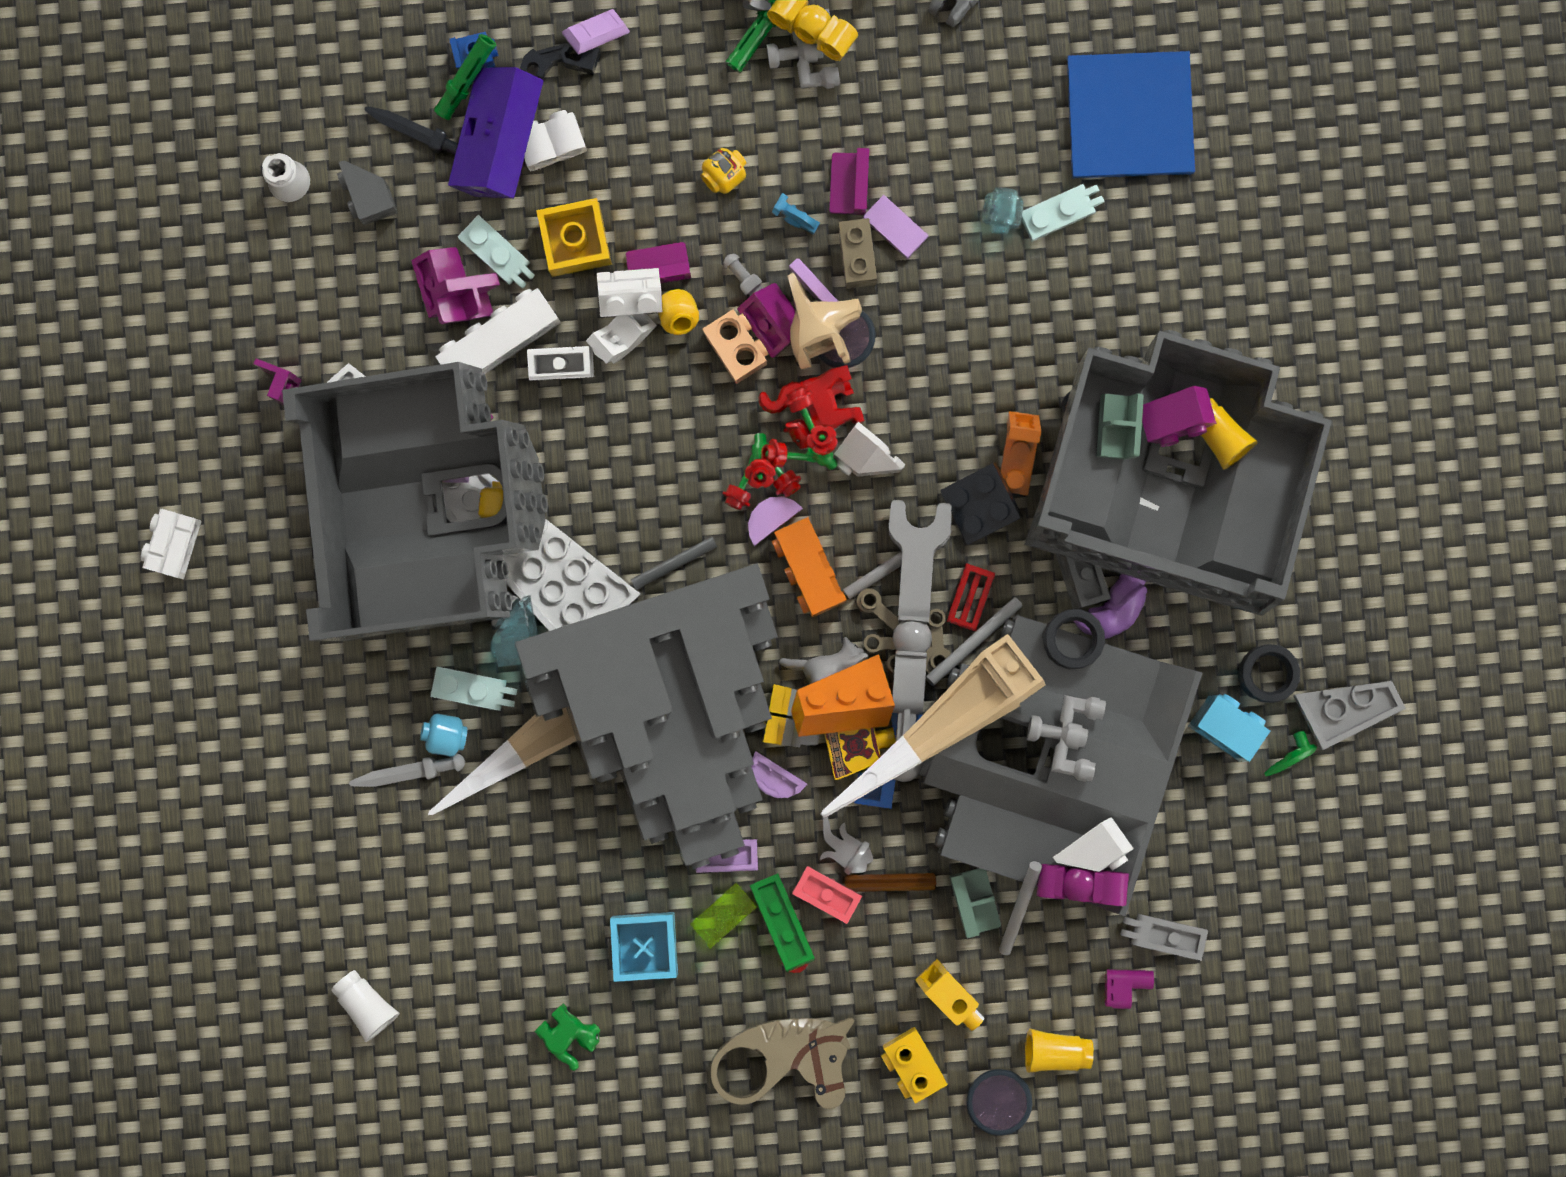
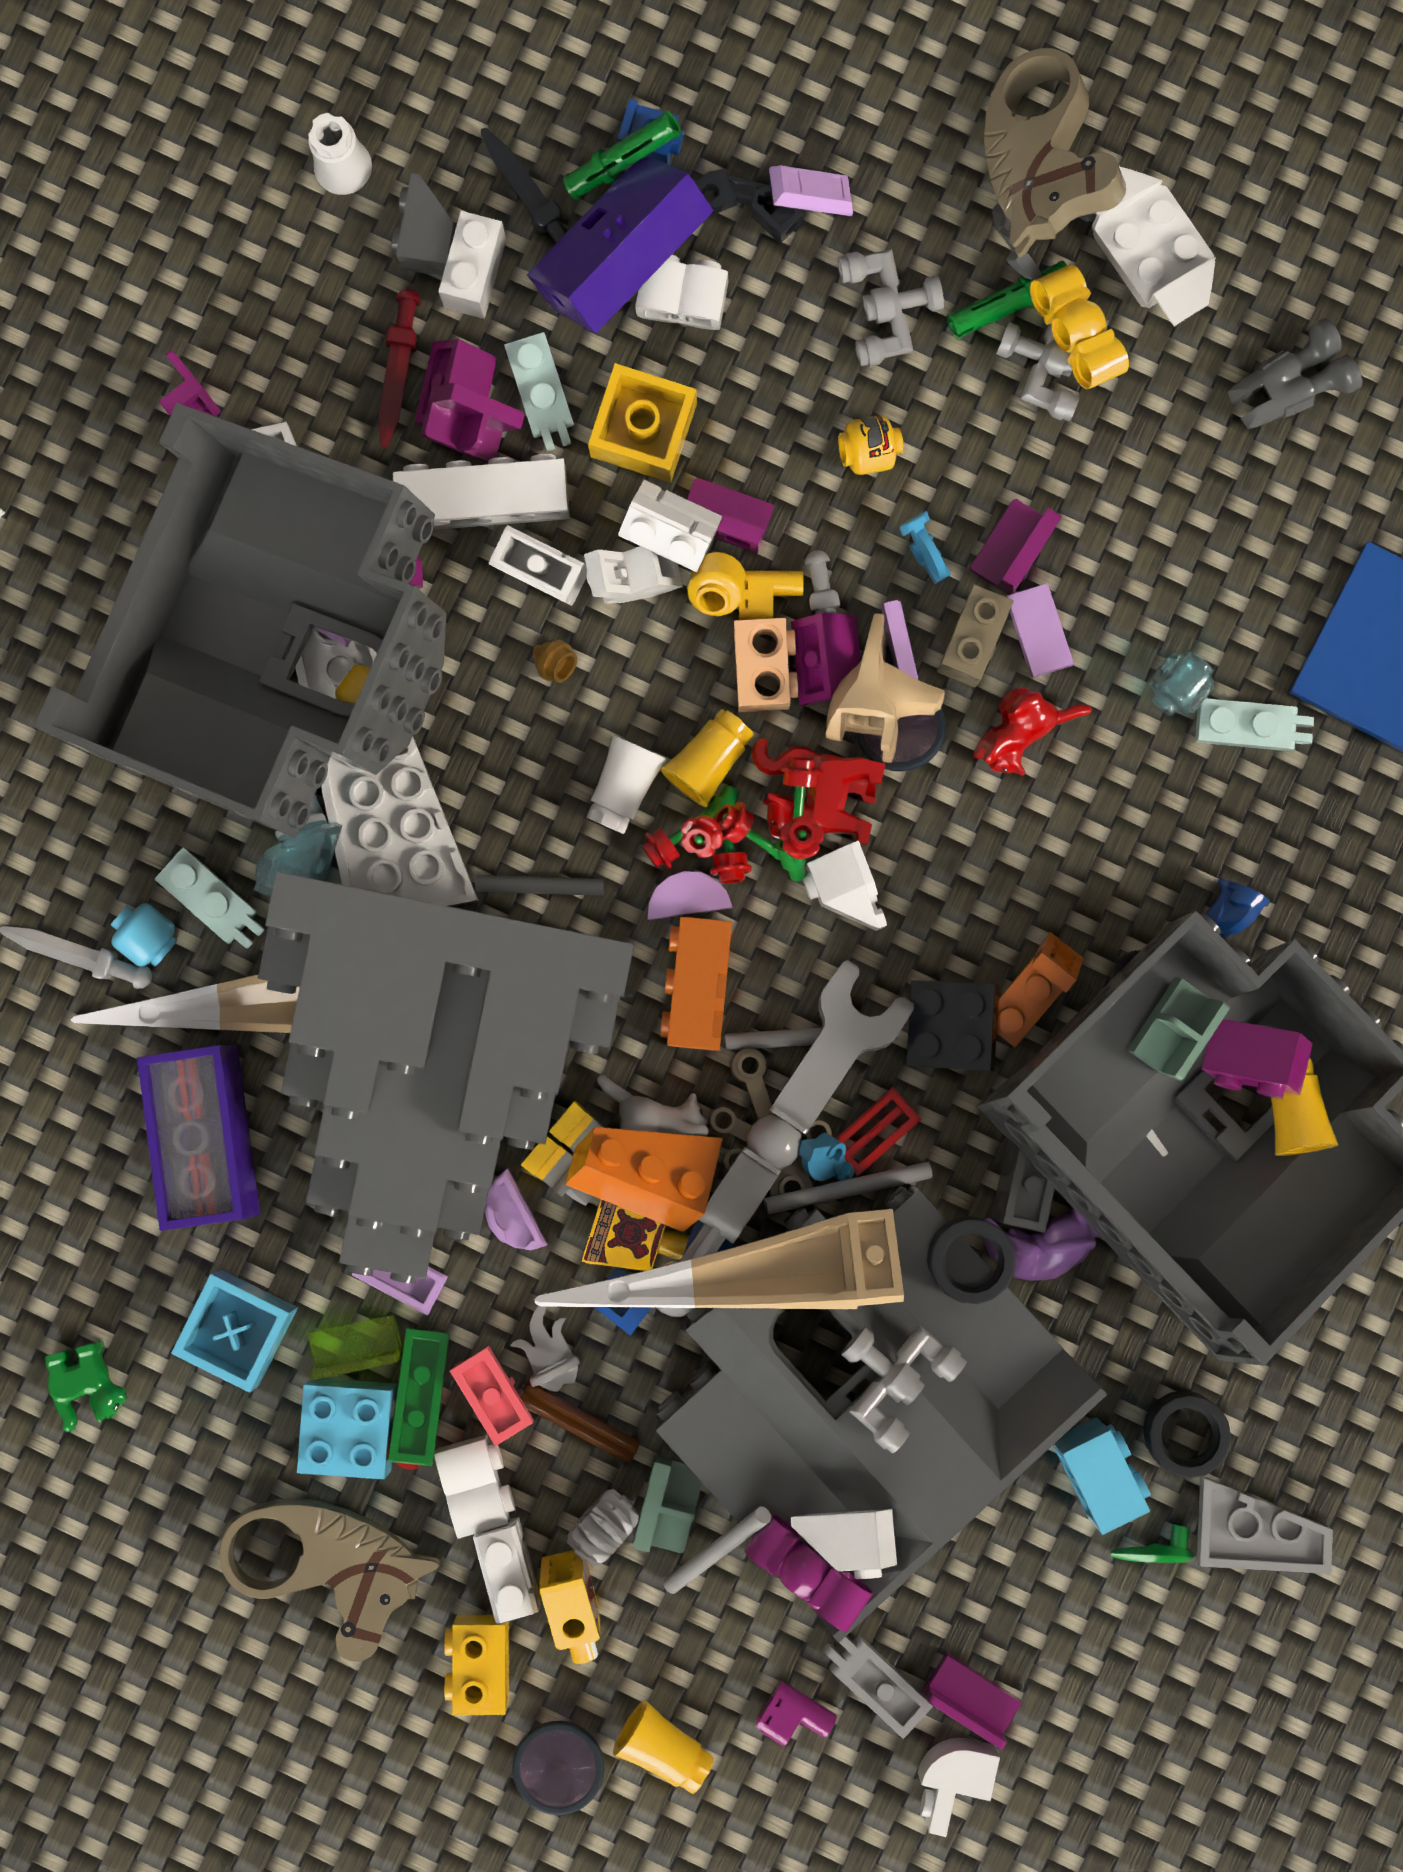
camera: 30 degrees right, 0 degrees up
none -> brick [137,1044,260,1231]
none -> medium azure brick [297,1378,398,1479]
none -> dark red sword [378,289,421,449]
none -> white brick [434,1434,515,1539]
none -> white brick [439,211,506,319]
none -> white brick [473,1517,542,1624]
none -> pearl gold plate [533,640,577,683]
none -> light grey gear [567,1489,639,1567]
none -> white plant [586,735,667,834]
none -> yellow plant [661,709,753,807]
none -> yellow piece [739,571,803,620]
none -> dark azure piece [798,1133,855,1181]
none -> light grey piece [838,249,944,367]
none -> white brick [918,1738,1000,1837]
none -> magenta panel [923,1652,1022,1750]
none -> red animal [973,688,1092,776]
none -> blue animal [1206,878,1270,940]

